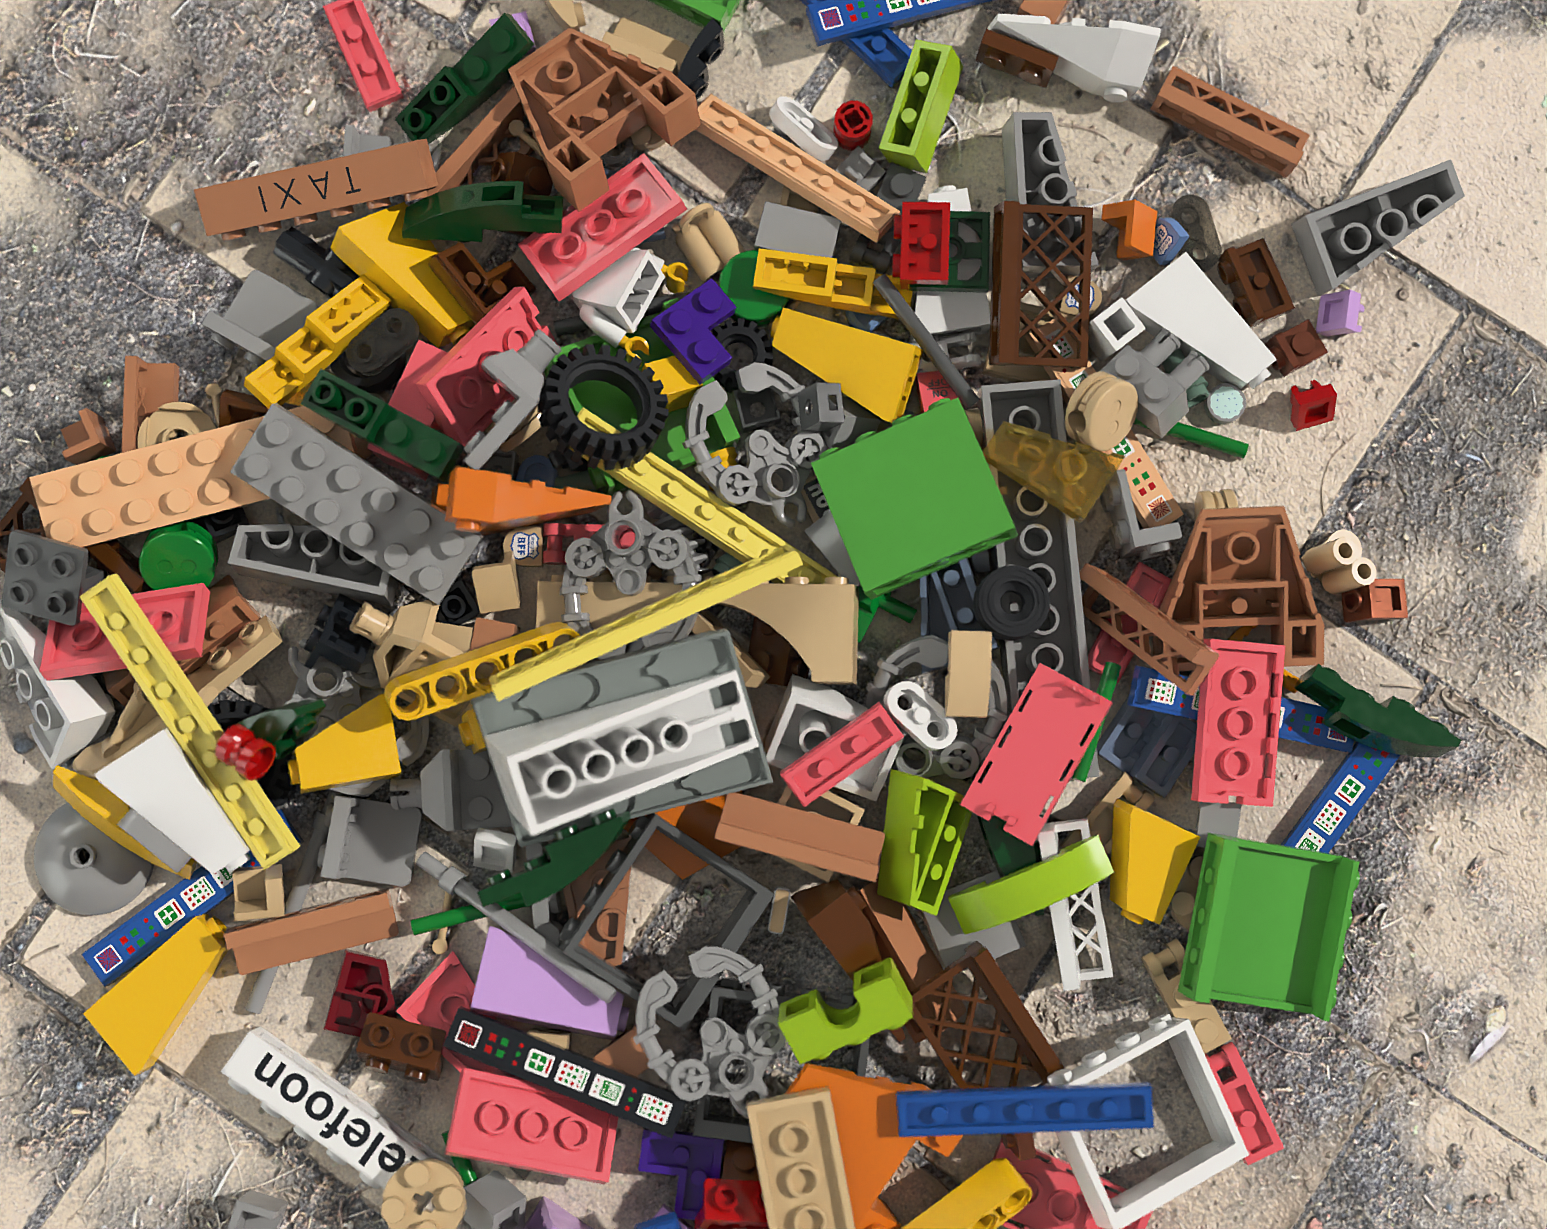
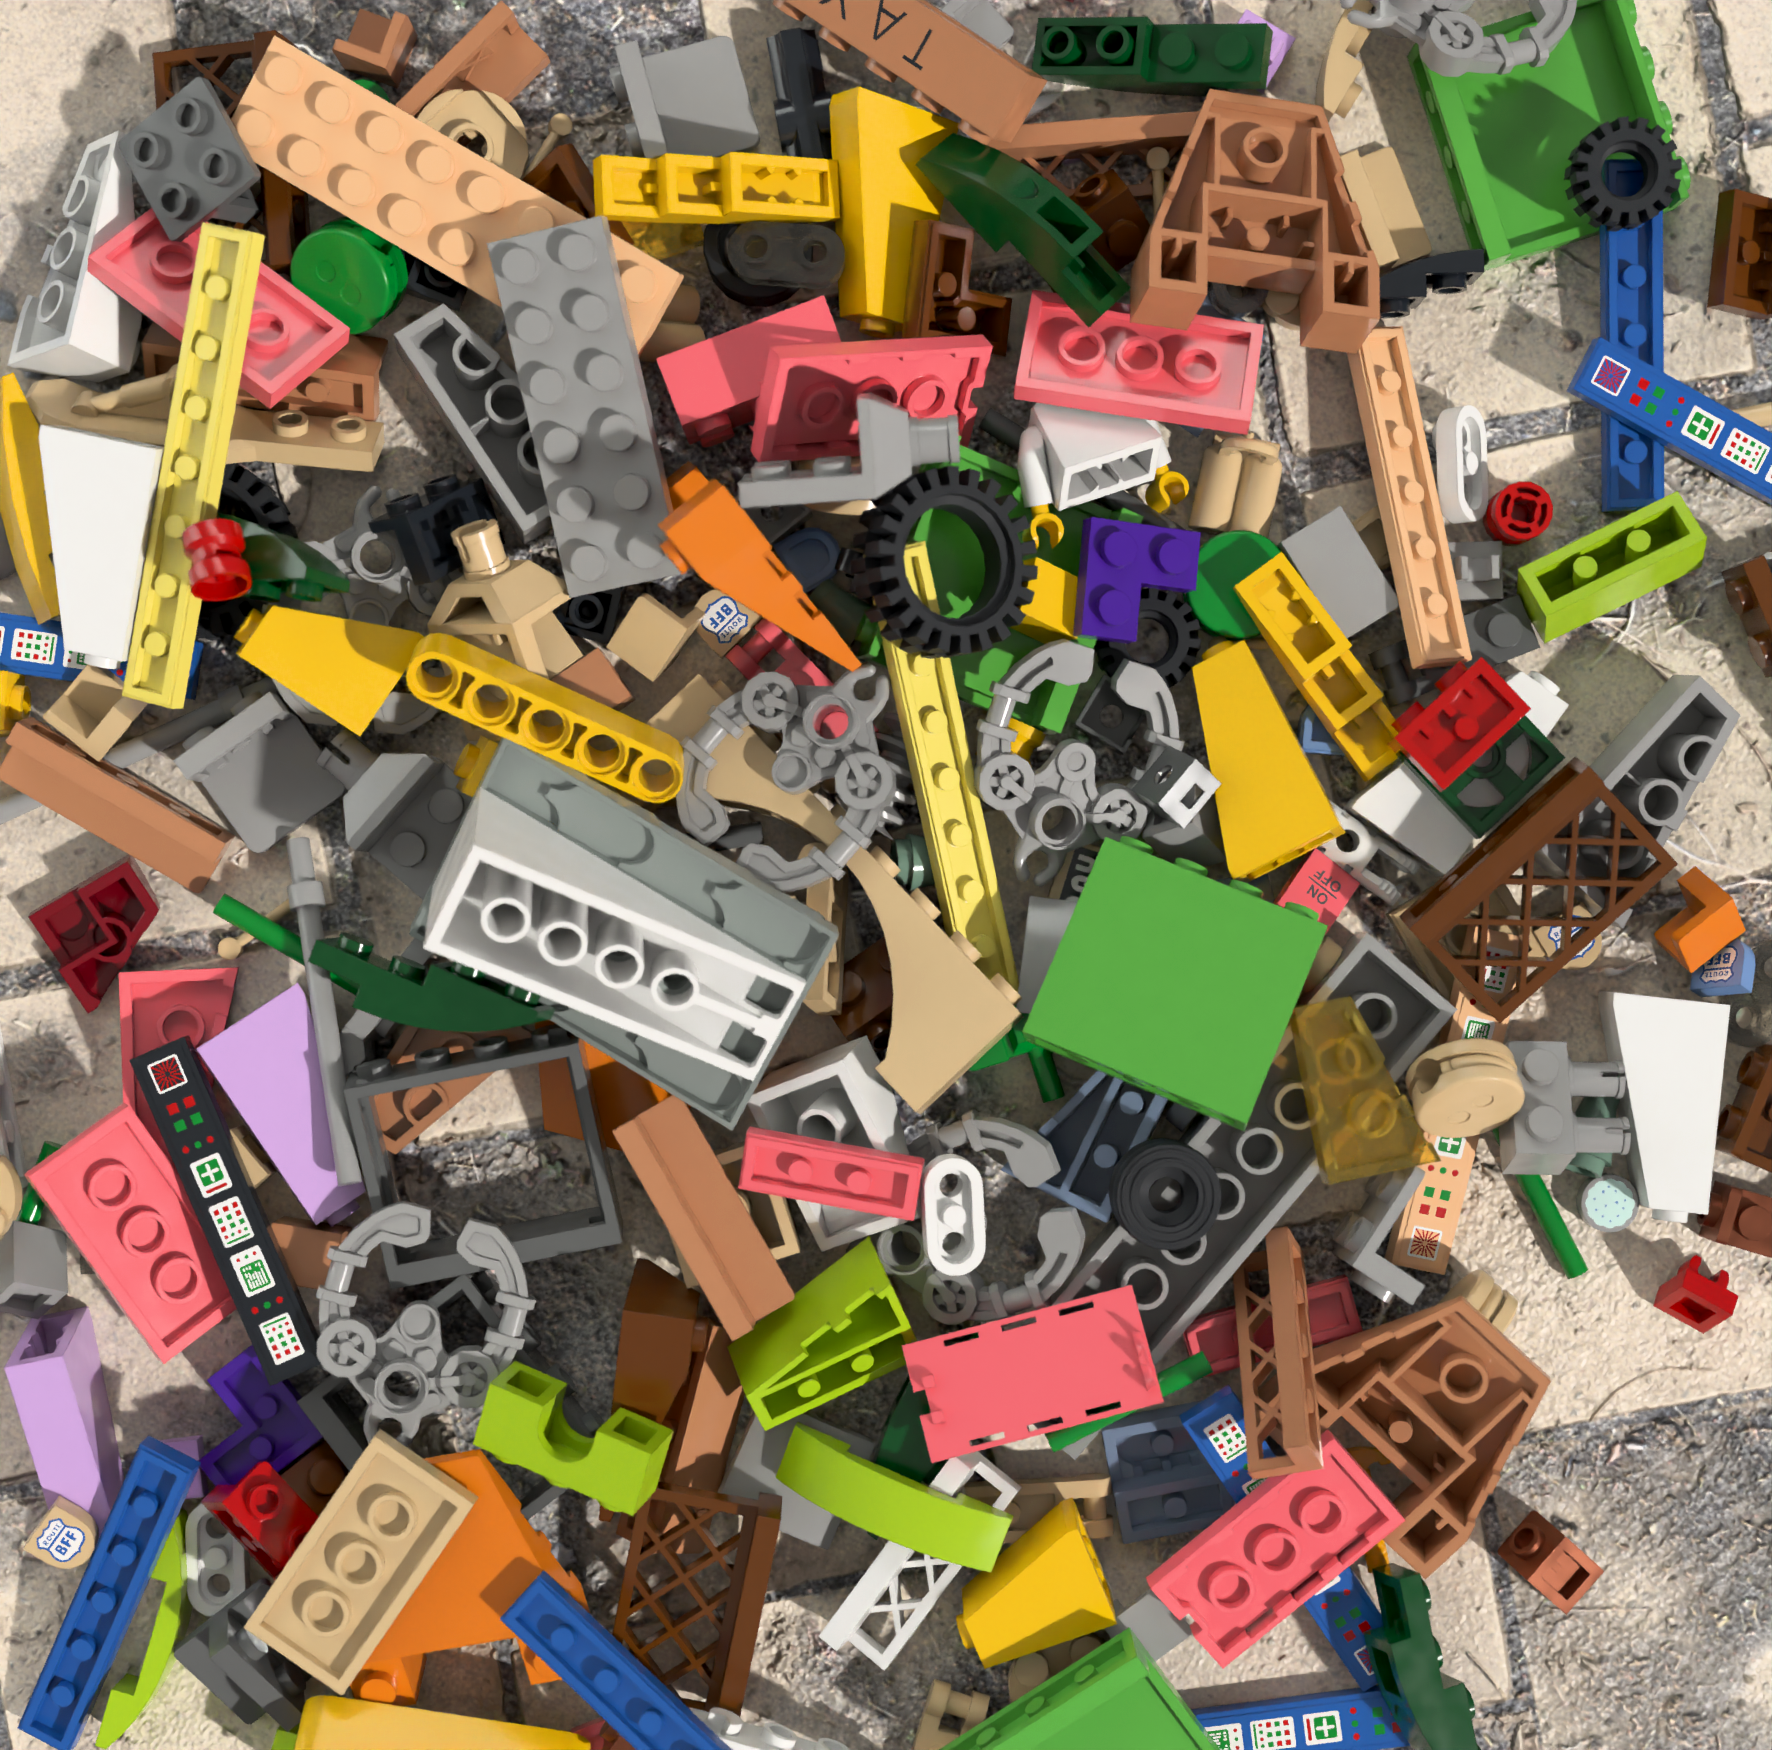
camera: 45 degrees right, 5 degrees up
light grey beam [117,808,192,873] -> none
dark green slope [300,369,464,482] -> none
reddish brown bracket [356,1012,447,1084] -> none
white plate [473,828,517,873] -> none
light yellow tile [489,544,803,701] -> none
tan piece [768,886,791,934] -> none
dark grey bar [873,273,980,409] -> none
tan slope [945,630,992,718] -> none
white brick [1077,297,1146,361] -> none
tan piece [1300,529,1376,594] -> none

